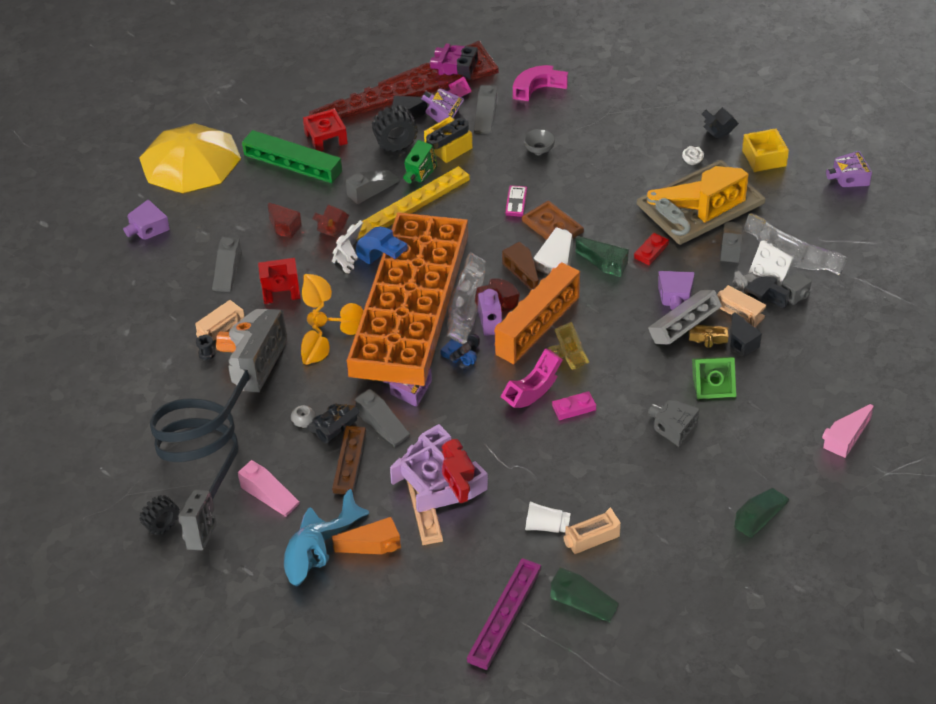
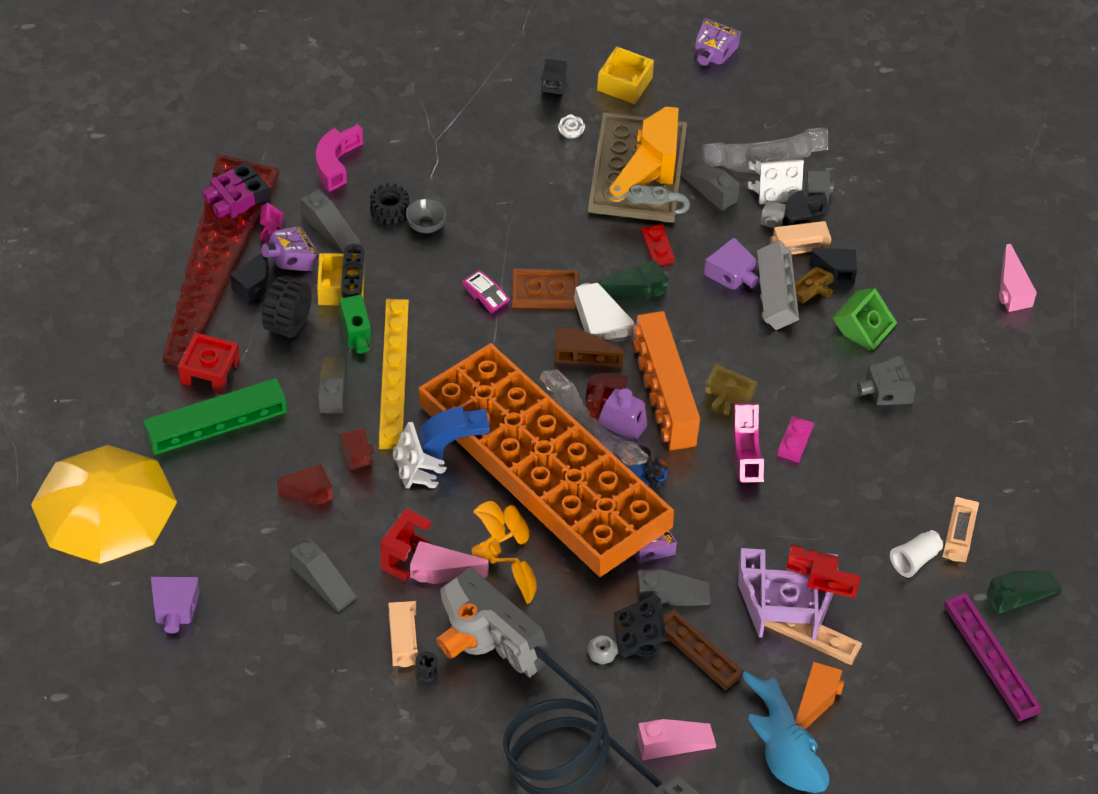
camera: 55 degrees left, 5 degrees up
clear green slope [734,488,789,538] -> none
none -> black tyre [370,183,409,224]
none -> bright pink slope [410,541,489,584]

